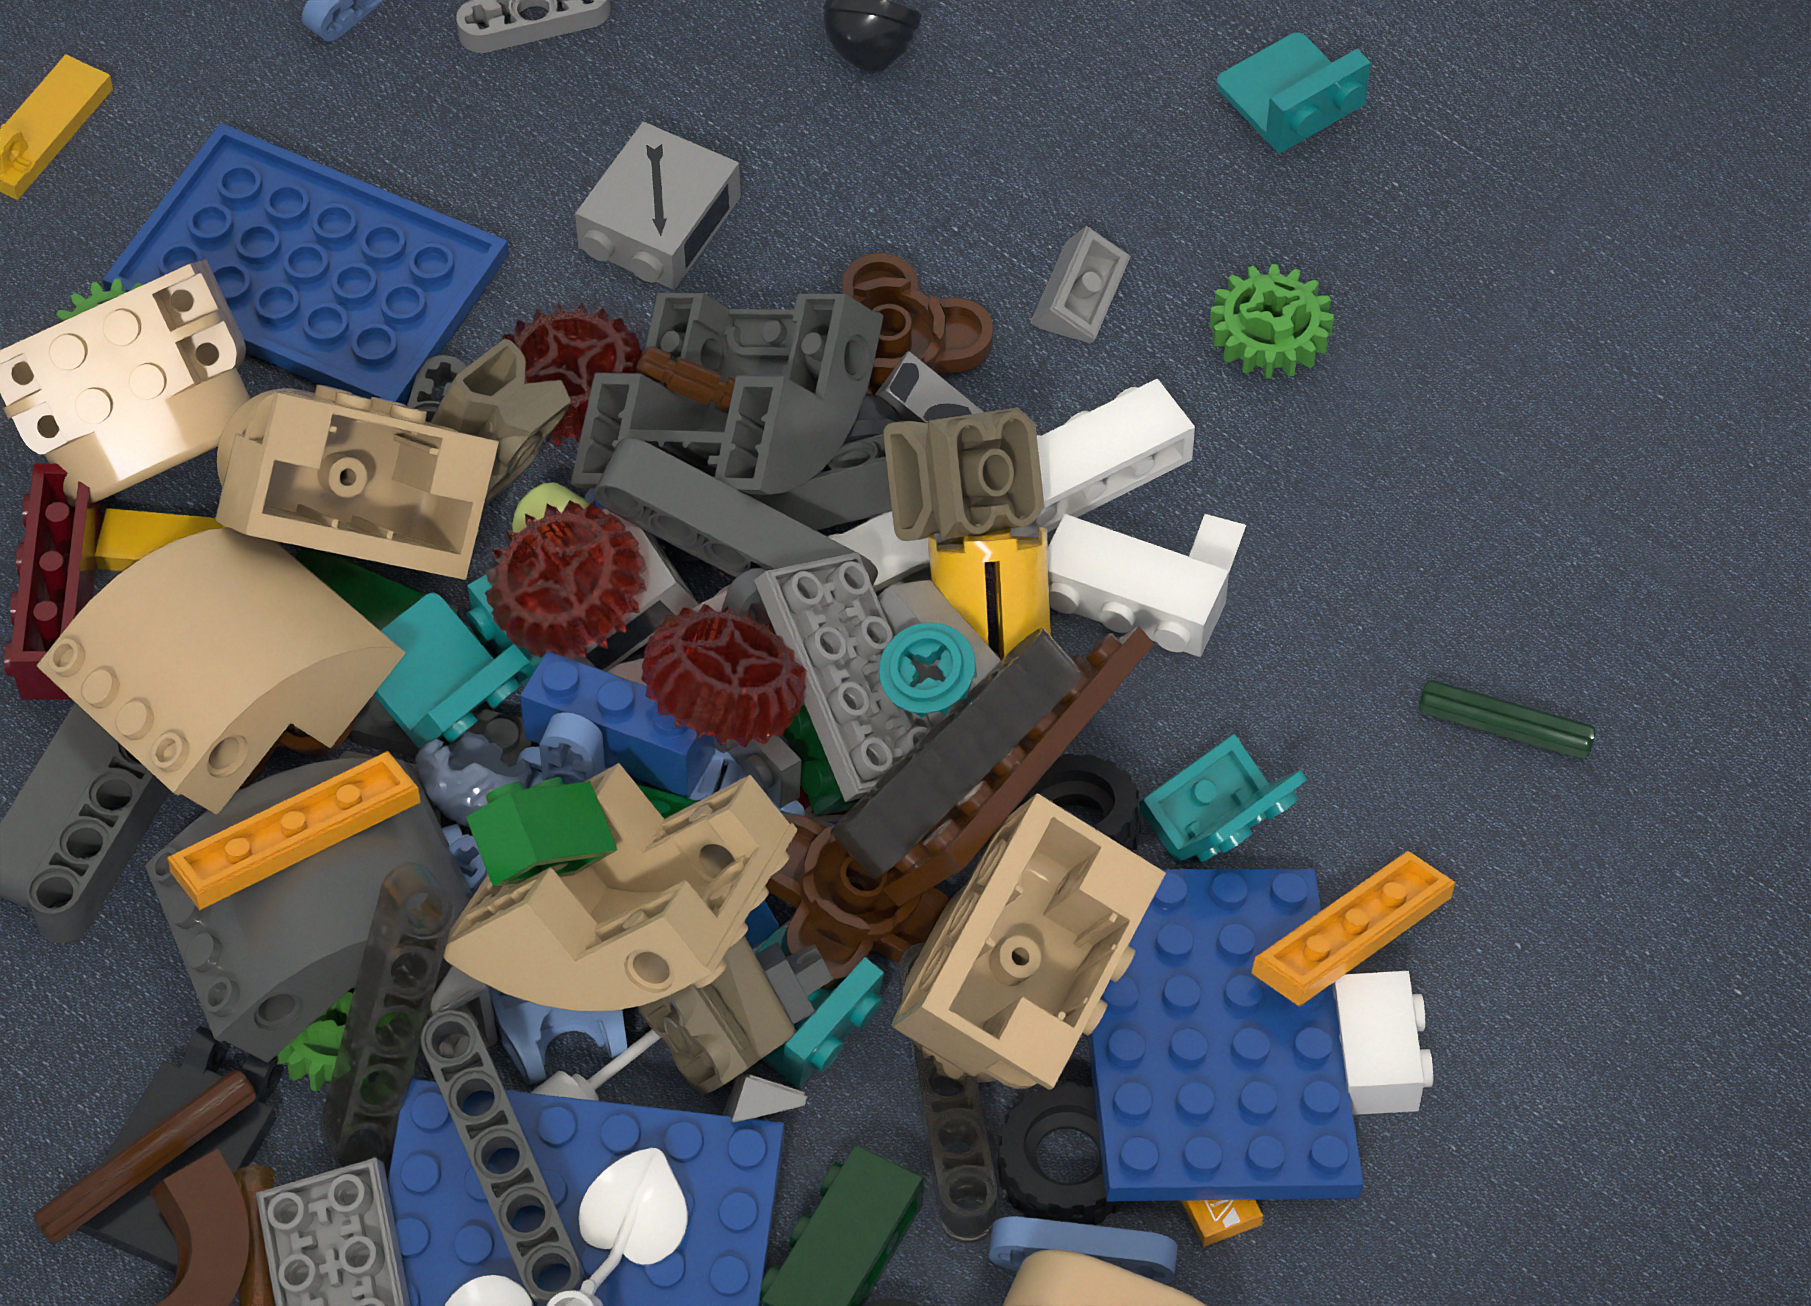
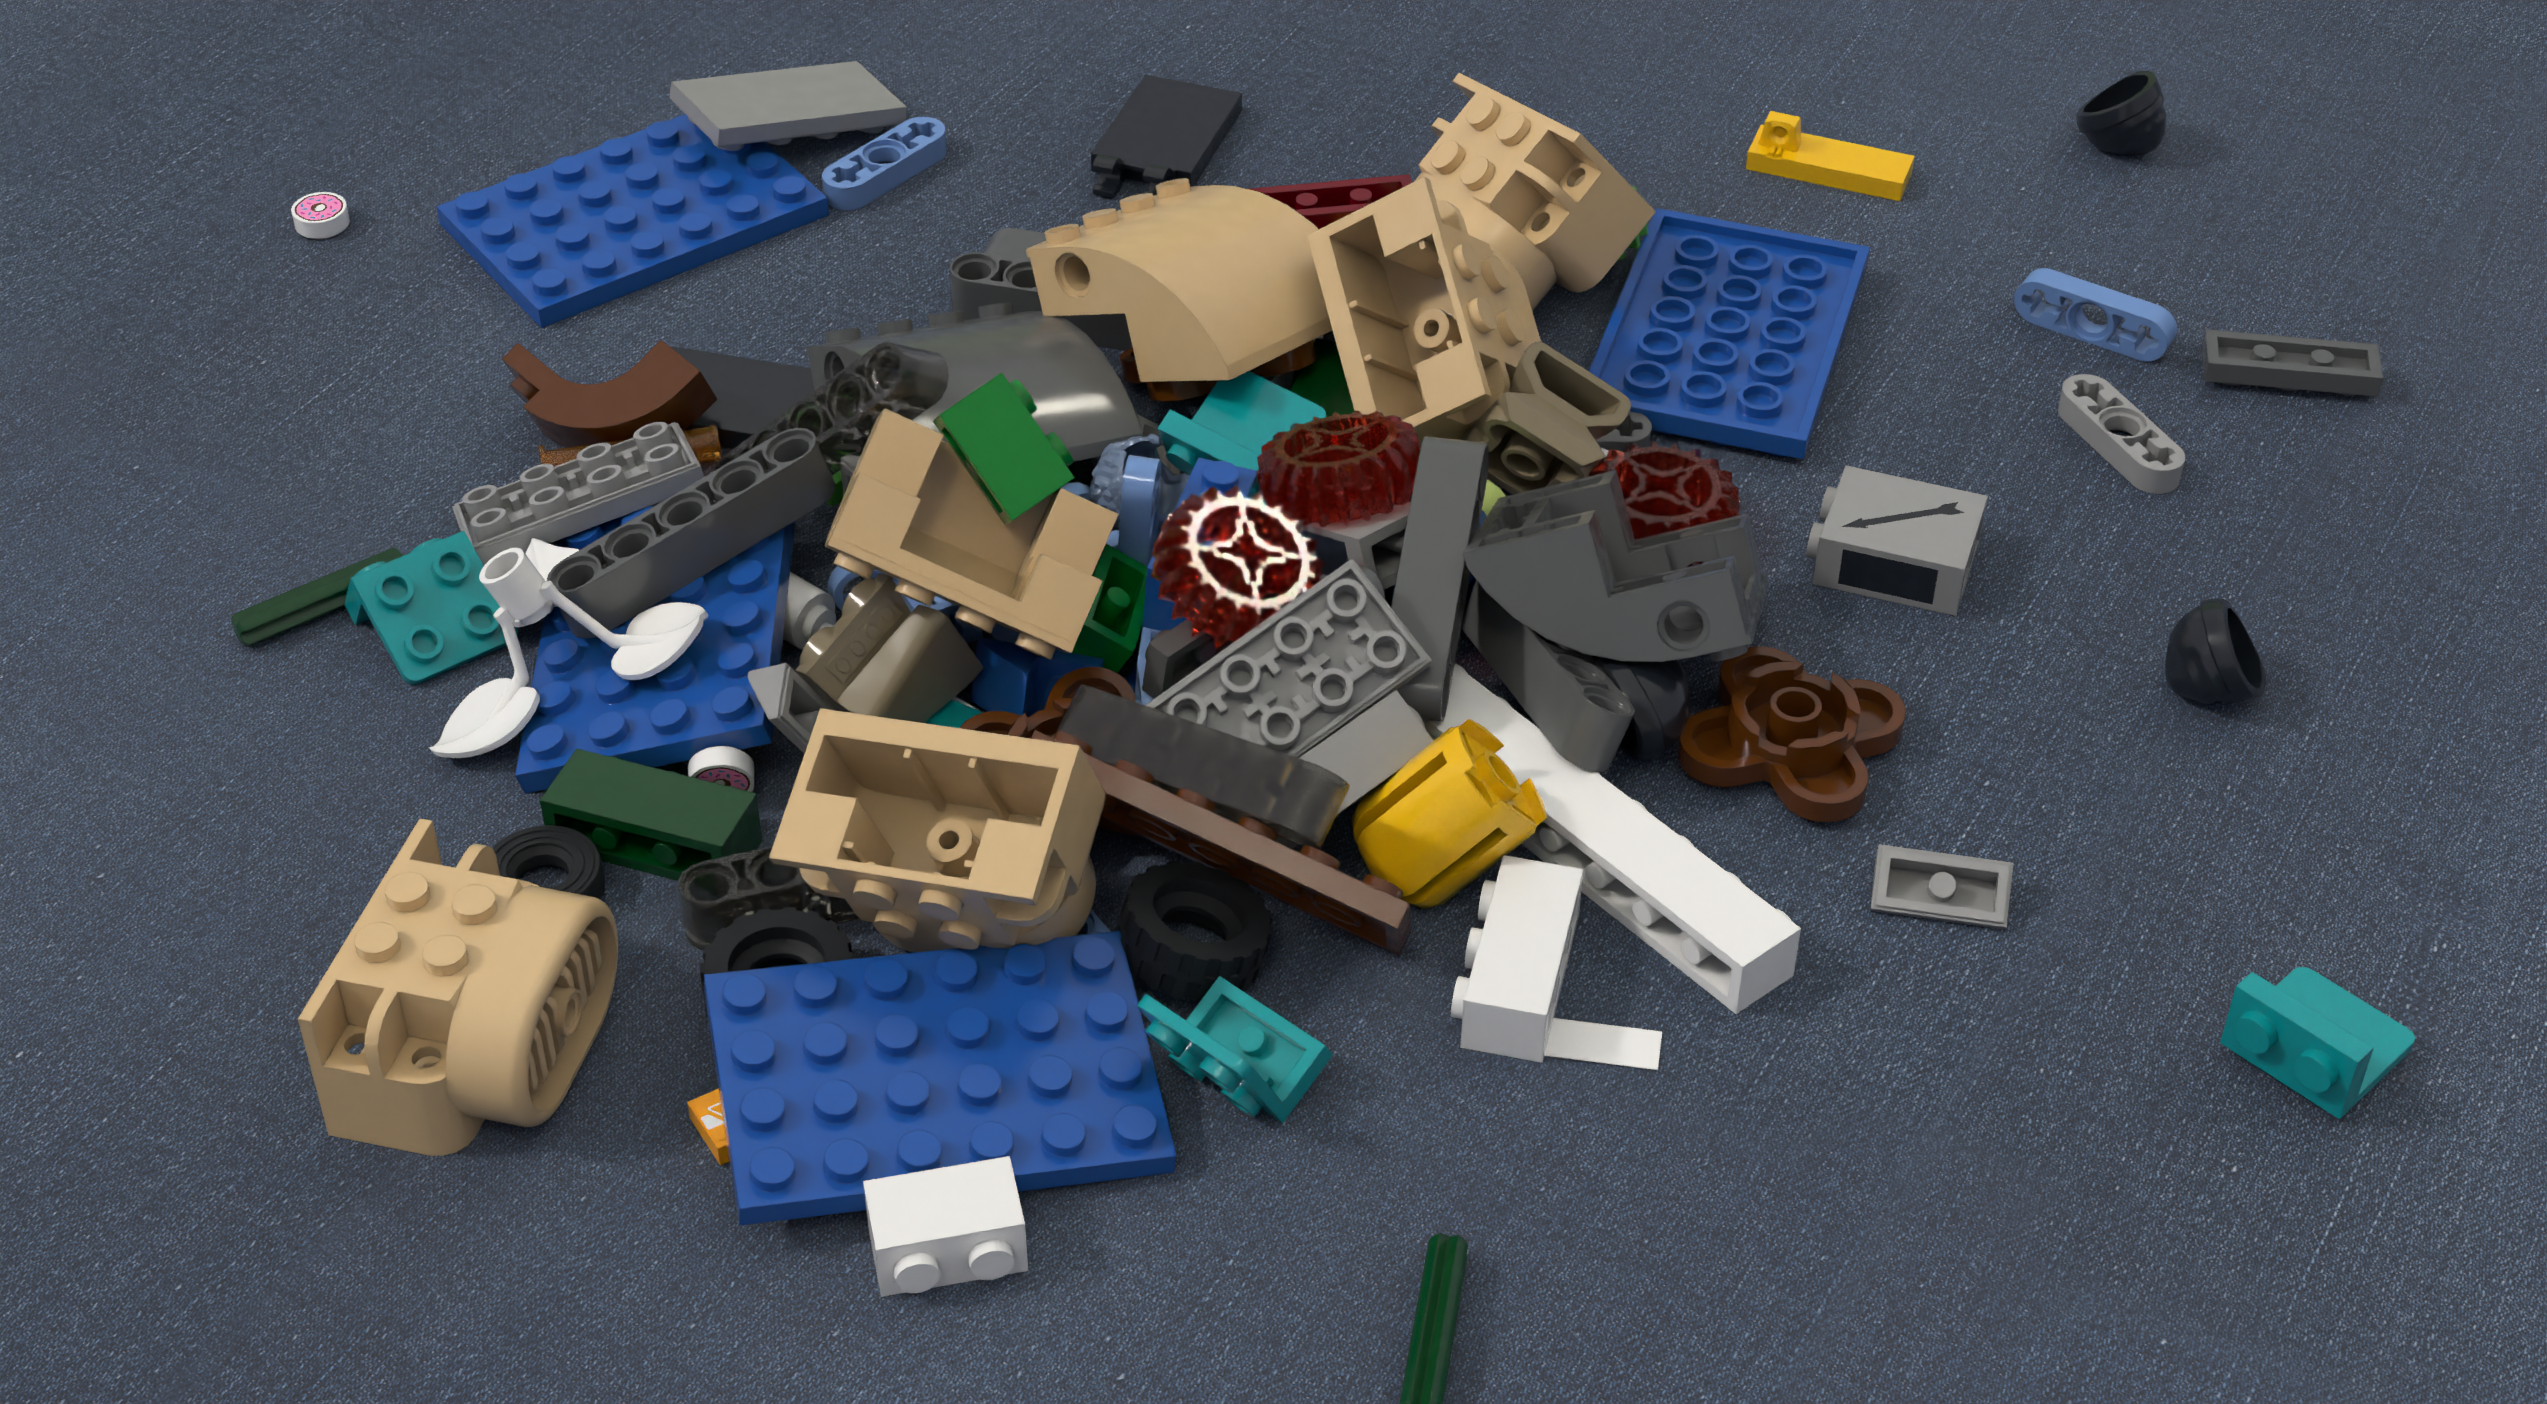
camera: 80 degrees right, 15 degrees down
reddish brown axle [33,1070,256,1243] -> none
light orange tile [167,751,421,910] -> none
reddish brown axle [636,346,735,414] -> none
dark grey tile [756,942,833,1024] -> none
light grey slope [875,351,983,424] -> none
teal gear [879,622,977,718] -> none
dark tan piece [883,407,1045,541] -> none
medium blue beam [989,1216,1178,1285] -> none
bright green gear [1209,264,1334,379] -> none
light orange tile [1251,851,1456,1007] -> none
none -> white tile [688,746,754,792]

